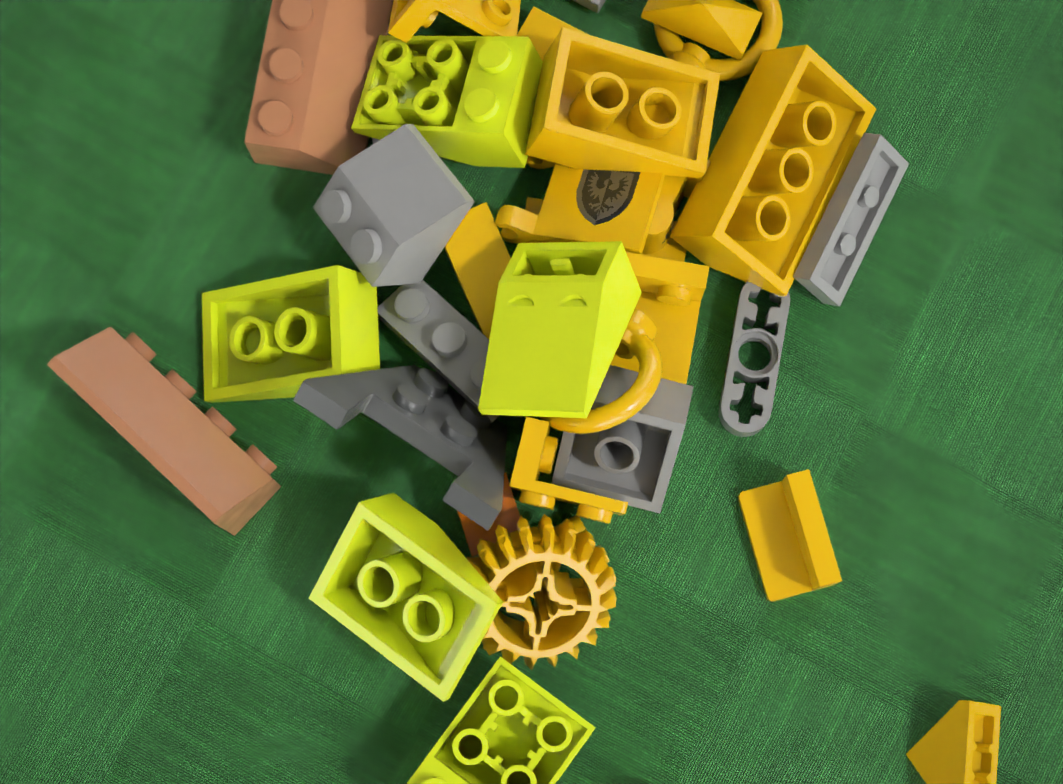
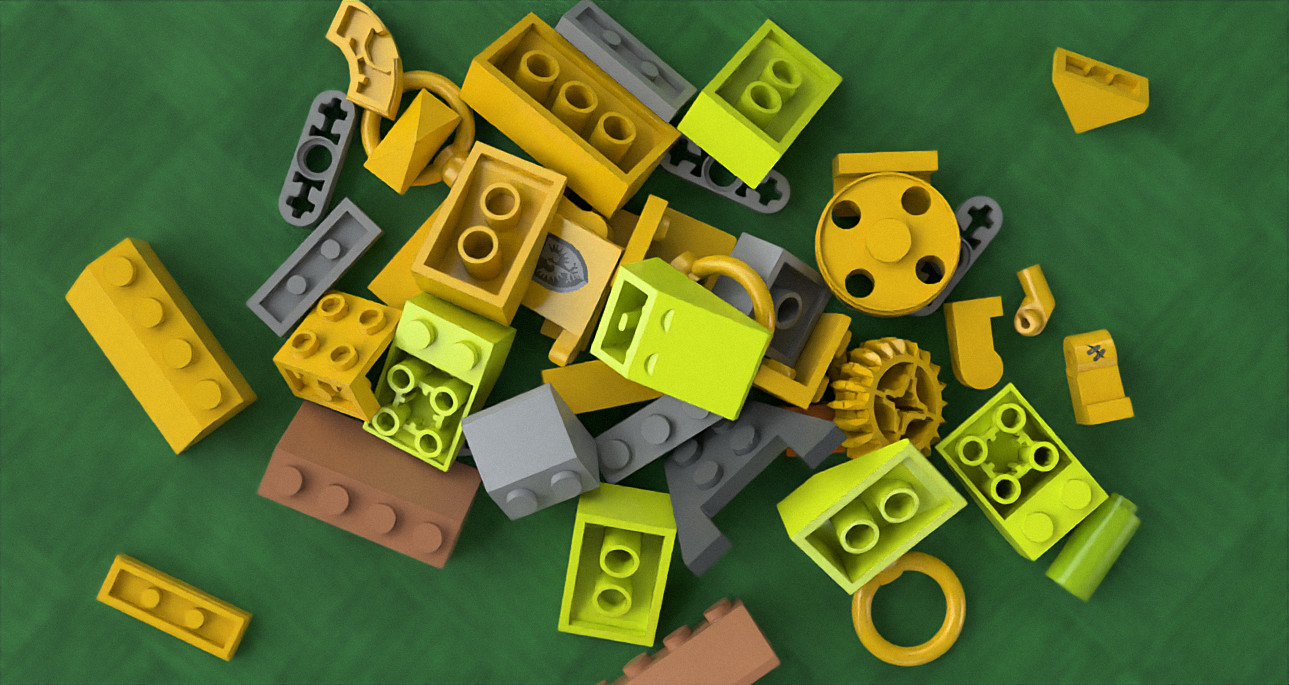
camera: 80 degrees left, 10 degrees up
none -> neon yellow slope [677,19,843,190]
none -> yellow piece [815,172,961,318]
none -> yellow piece [852,551,966,667]
none -> light grey beam [908,196,1003,317]
none -> yellow leg [943,296,1004,390]
none -> yellow arm [1013,263,1056,336]

